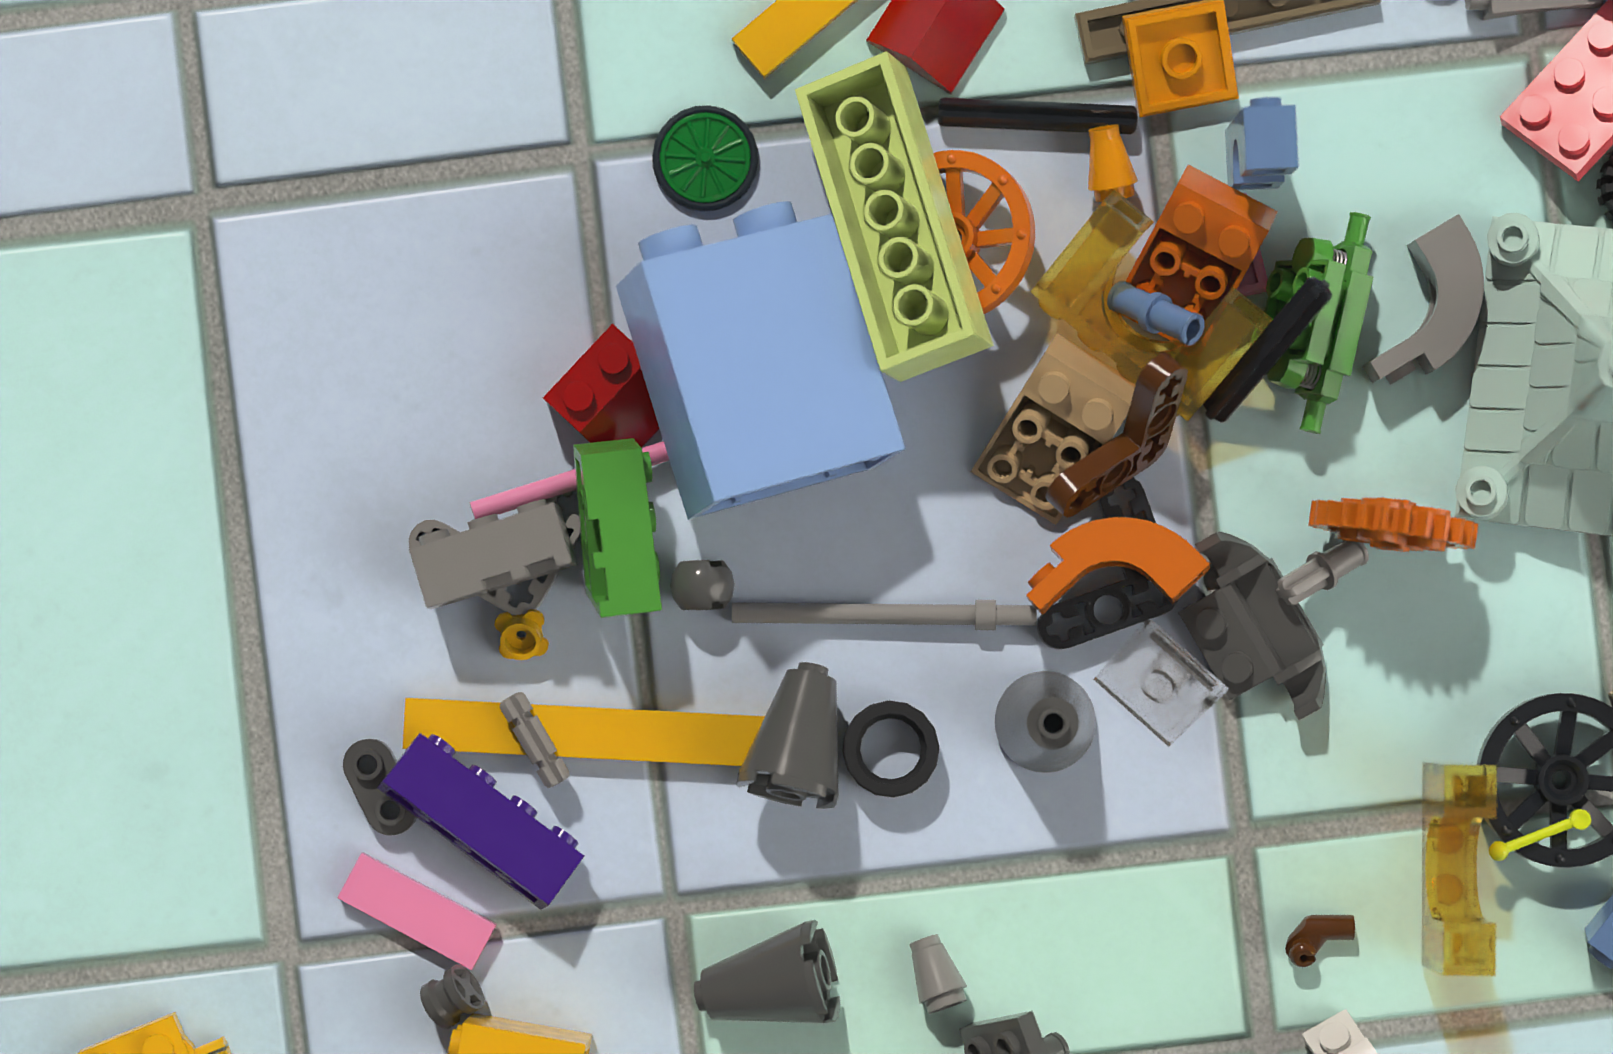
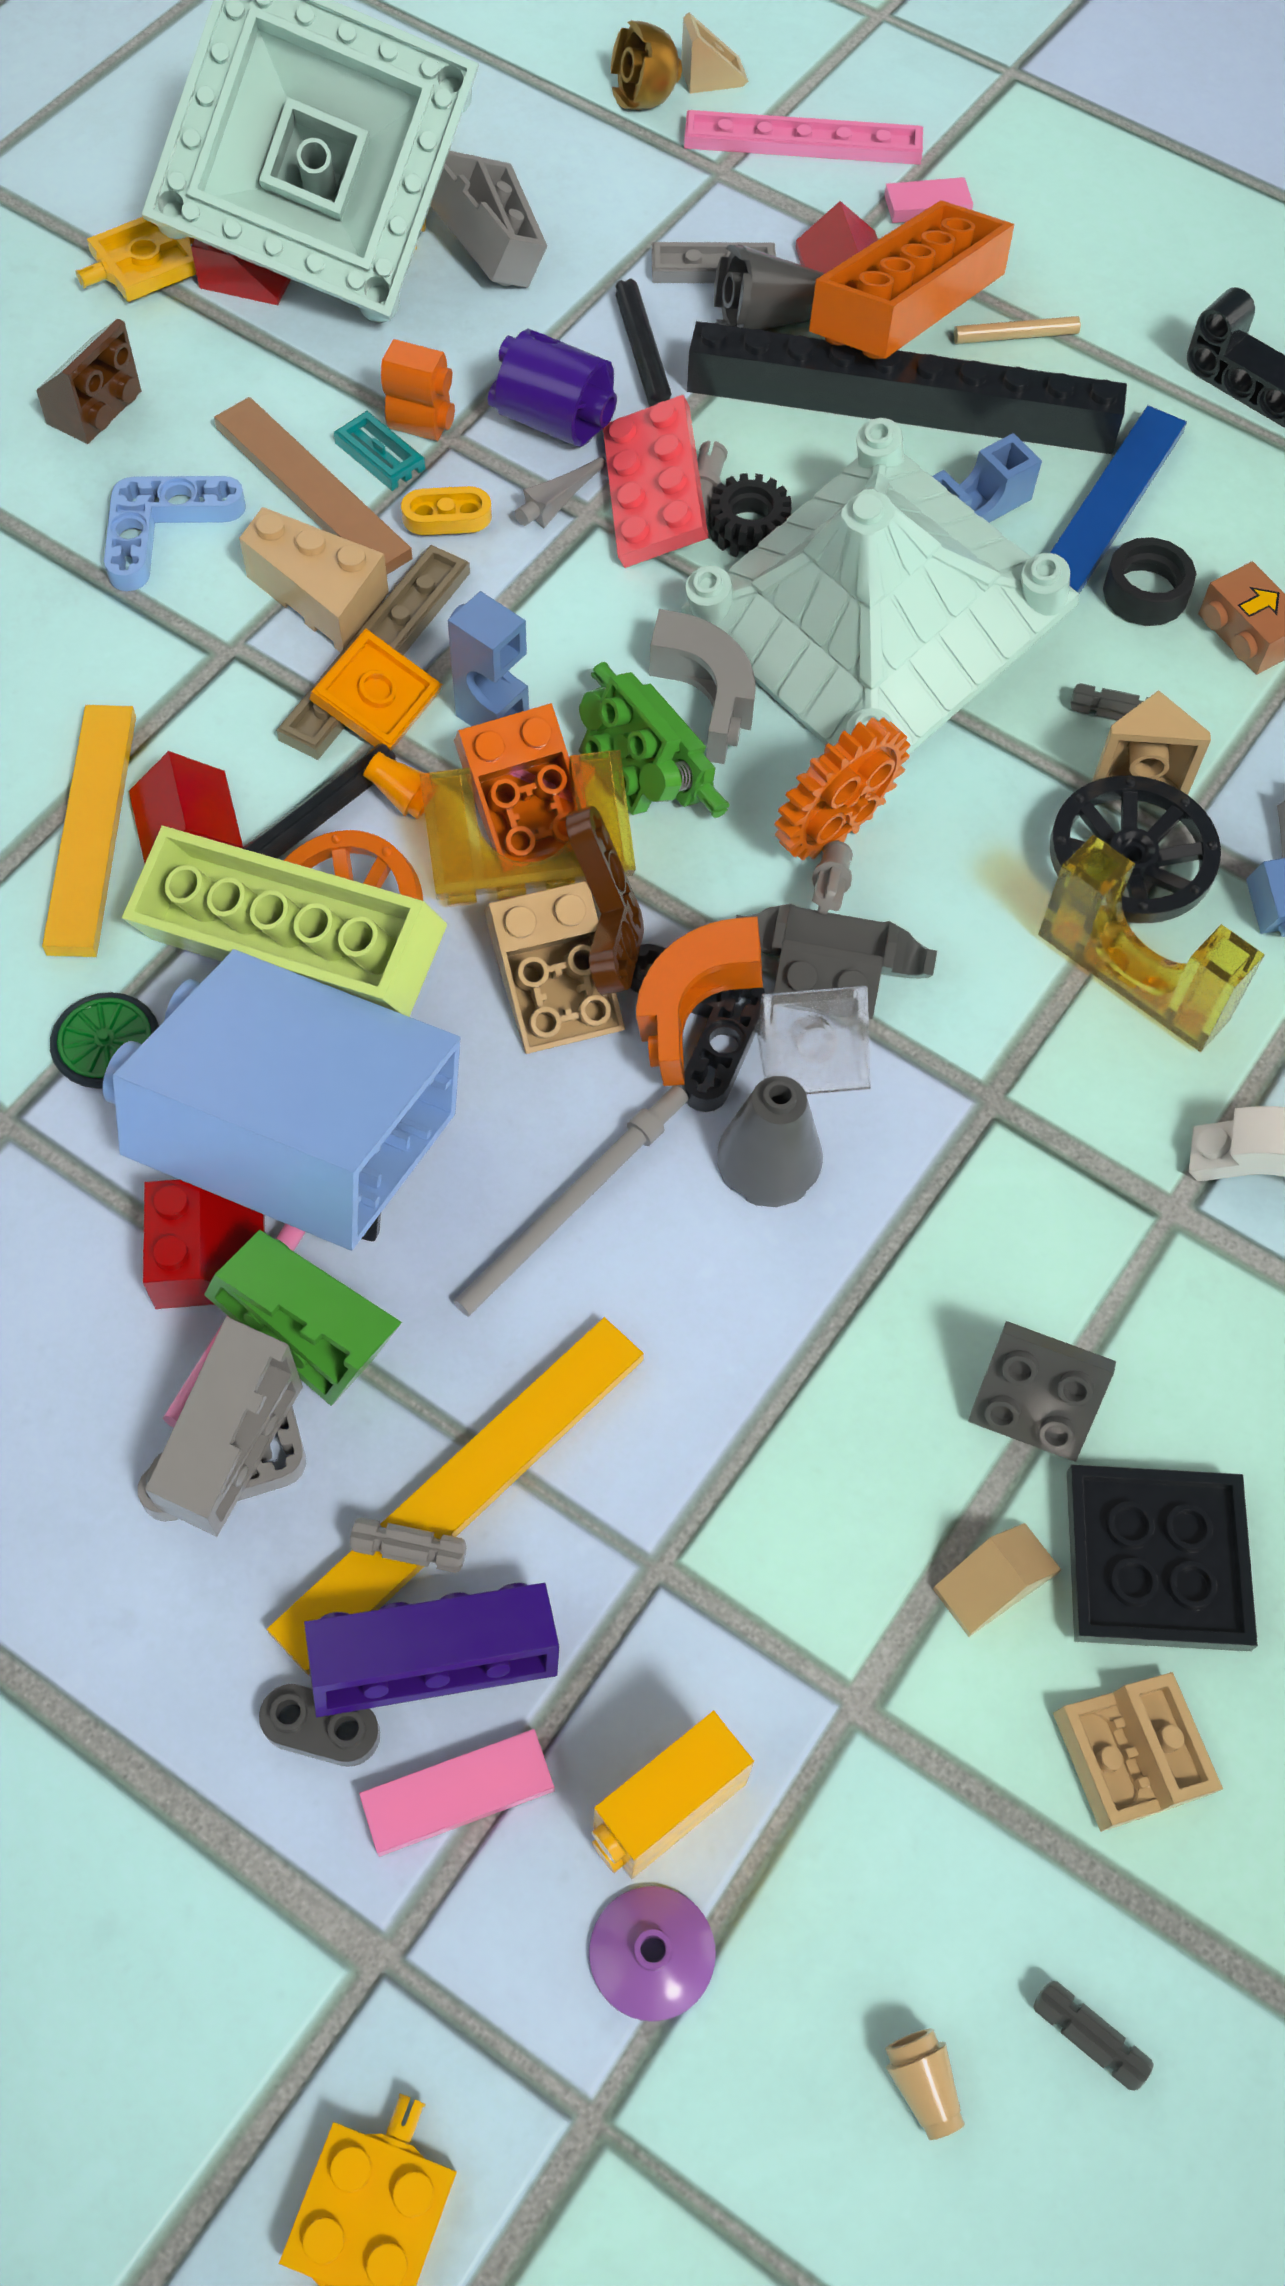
camera: 50 degrees left, 25 degrees down
dark grey wheel [420,964,484,1029] -> none
yellow plate [494,609,549,660] -> none
dark grey piece [670,560,735,610] -> none
dark grey cone [694,920,840,1023] -> none
dark grey cone [736,662,838,809] -> none
black tyre [842,700,940,798] -> none
light grey cone [909,934,967,1014] -> none
medium blue pin [1107,281,1204,345] -> none
black axle [1203,276,1332,423] -> none
reddish brown arm [1285,915,1355,968] -> none
neon yellow hinge [1489,809,1591,861] -> none

